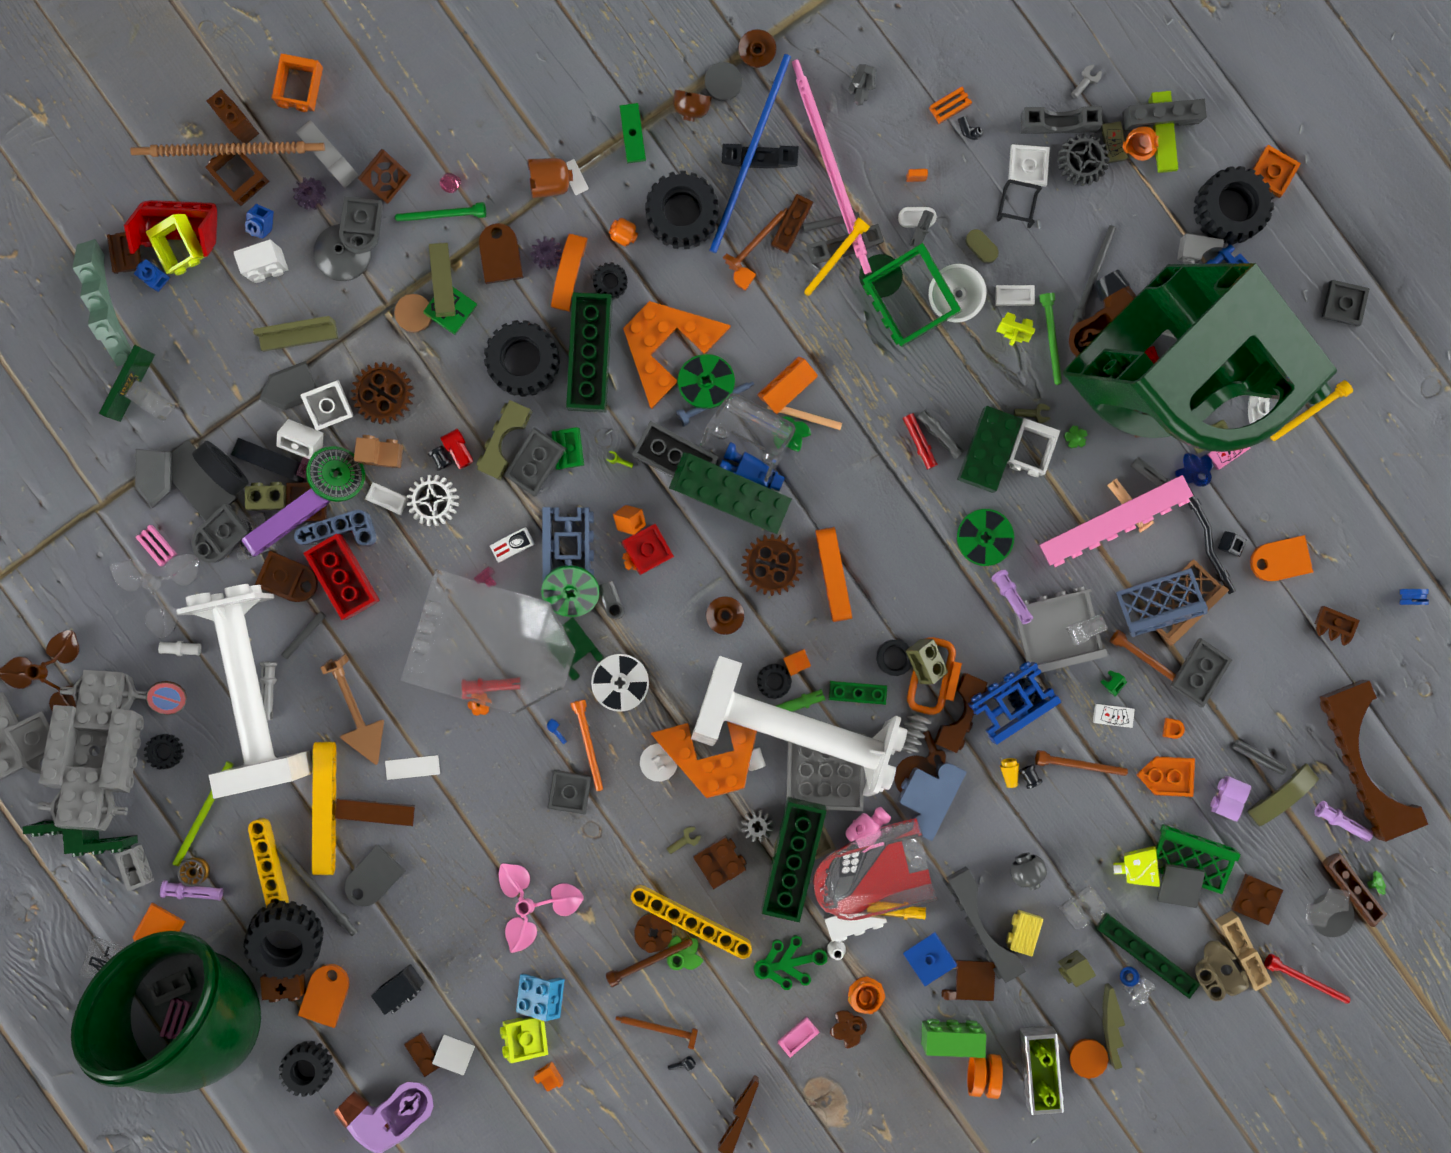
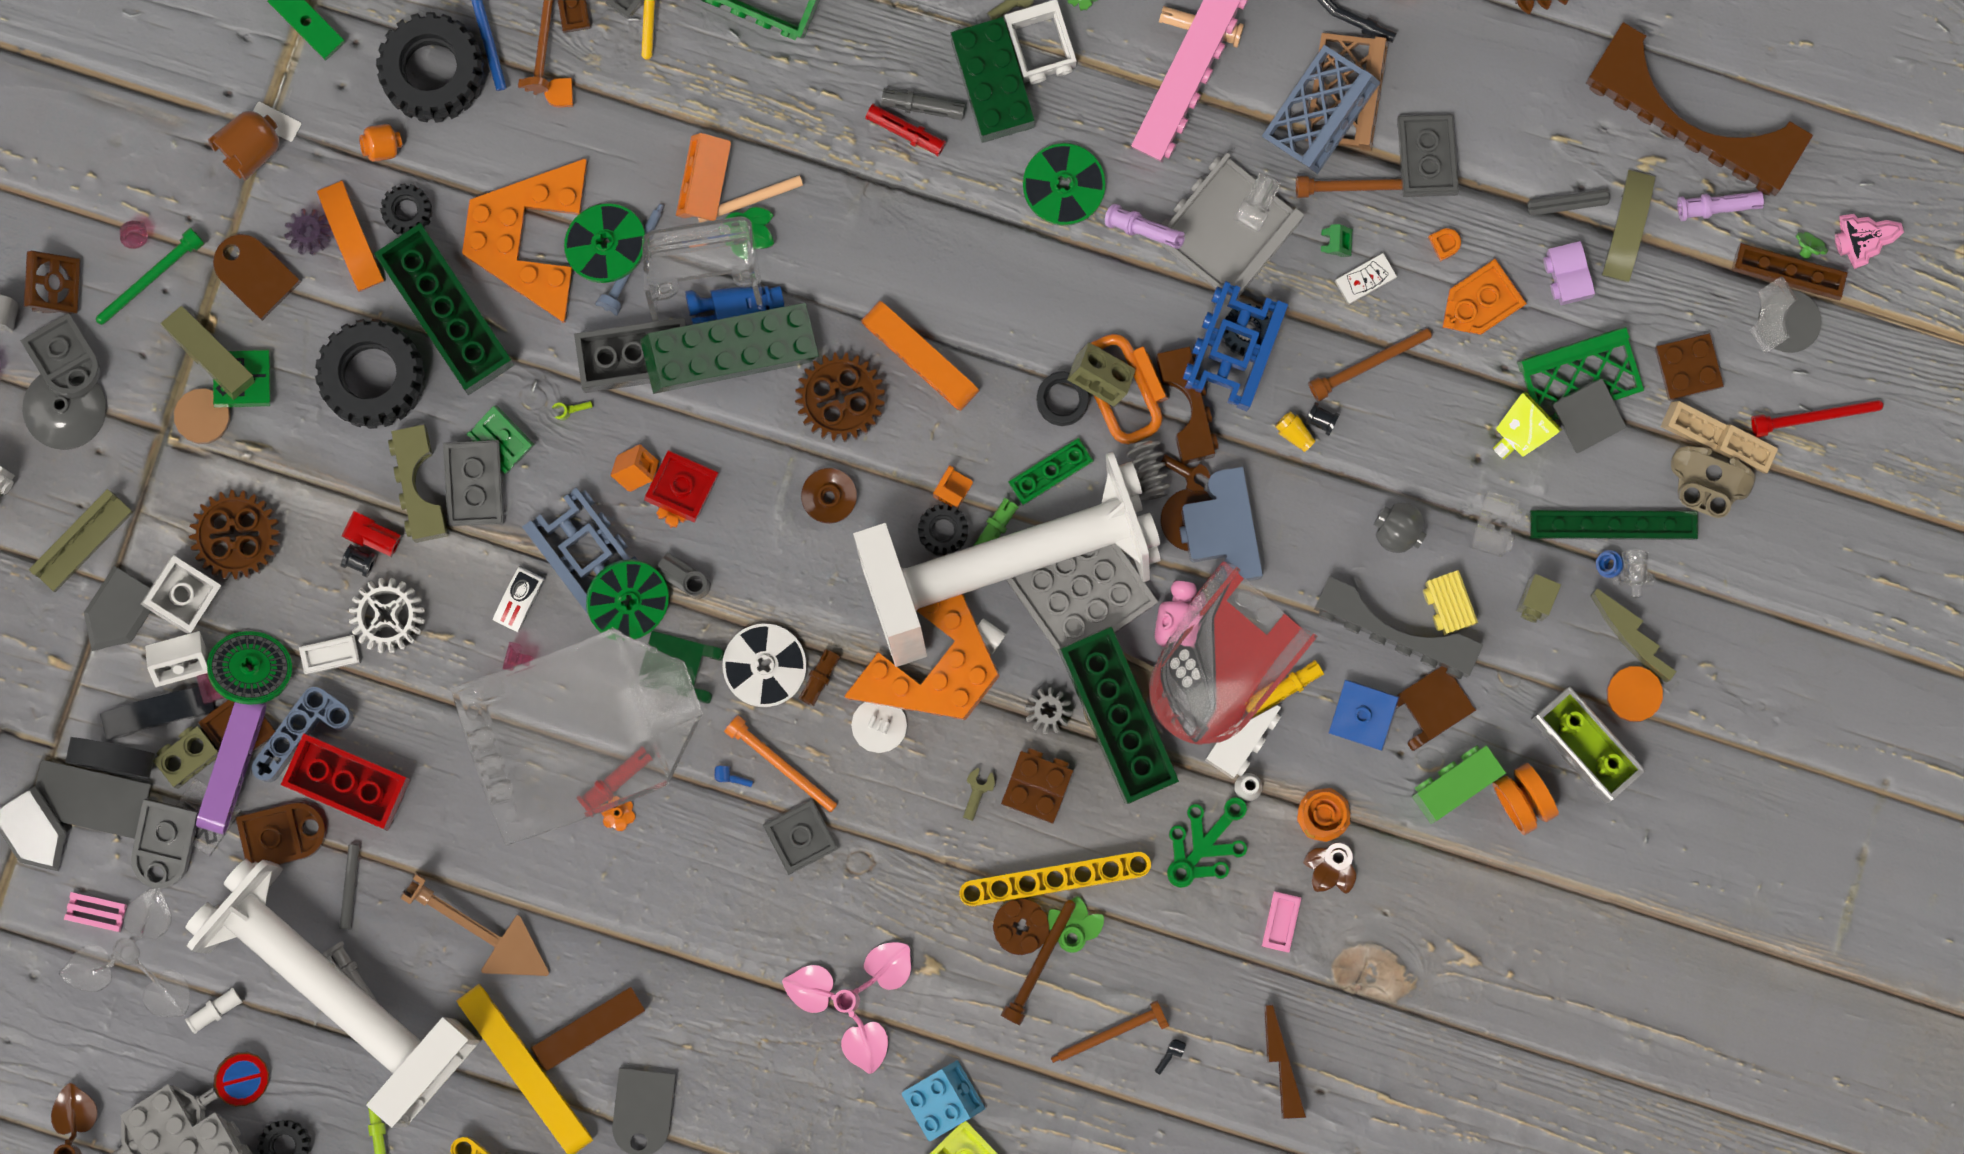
camera: 35 degrees left, 5 degrees down
medium nougat brick [354,435,403,468] -> none
white sticker [385,755,440,780] -> none
none -> reddish brown pin [798,649,841,707]
none -> bright pink rock [1835,214,1904,269]

